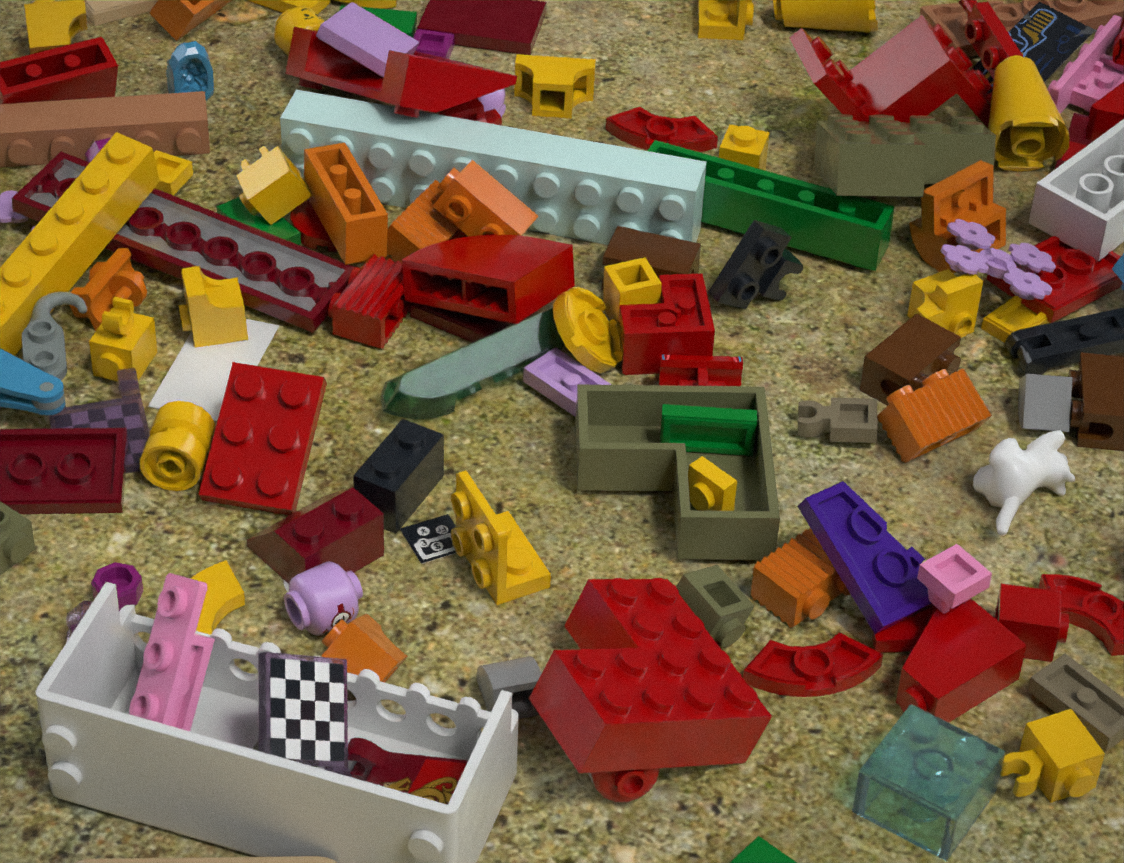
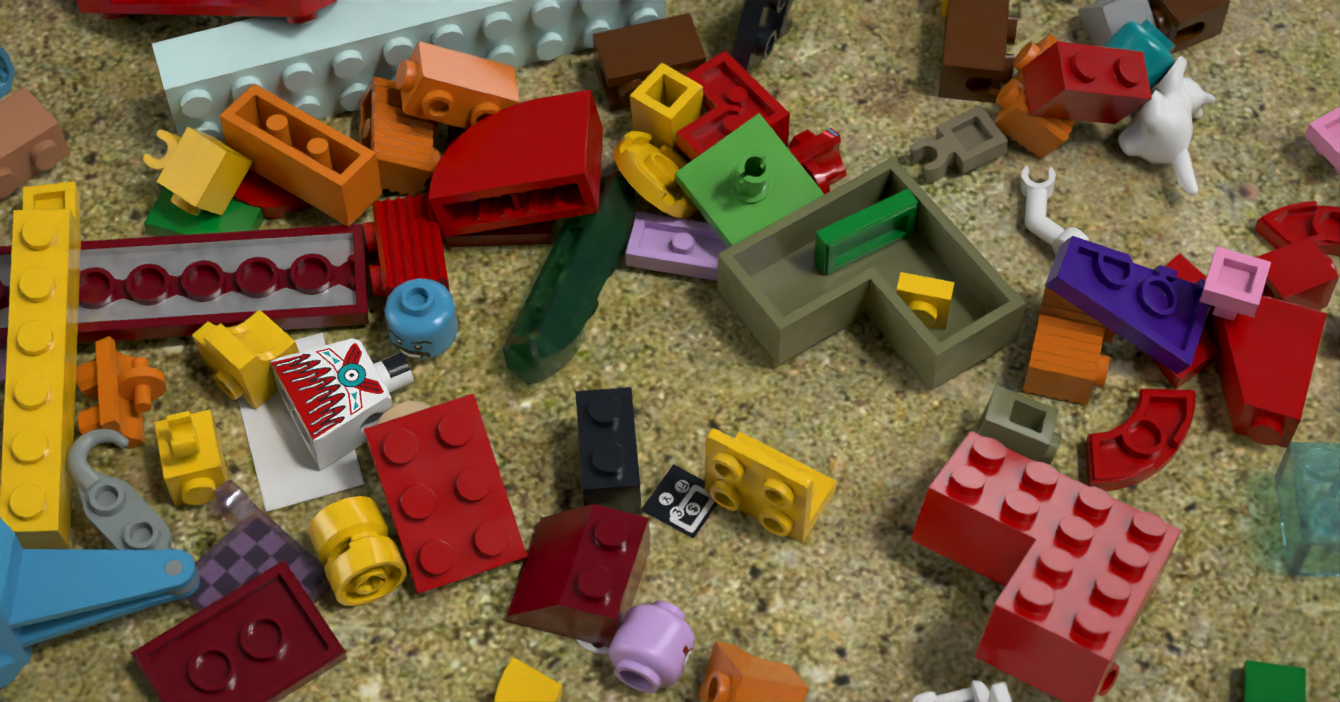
camera: 30 degrees left, 15 degrees up
light grey brick [476,656,542,719] -> none
none -> torso [271,338,414,470]
none -> dark azure head [384,278,458,359]
none -> bright green tile [674,113,825,248]
none -> white arm [1020,165,1089,255]
none -> red brick [1022,41,1152,125]
none -> teal head [1102,18,1176,91]

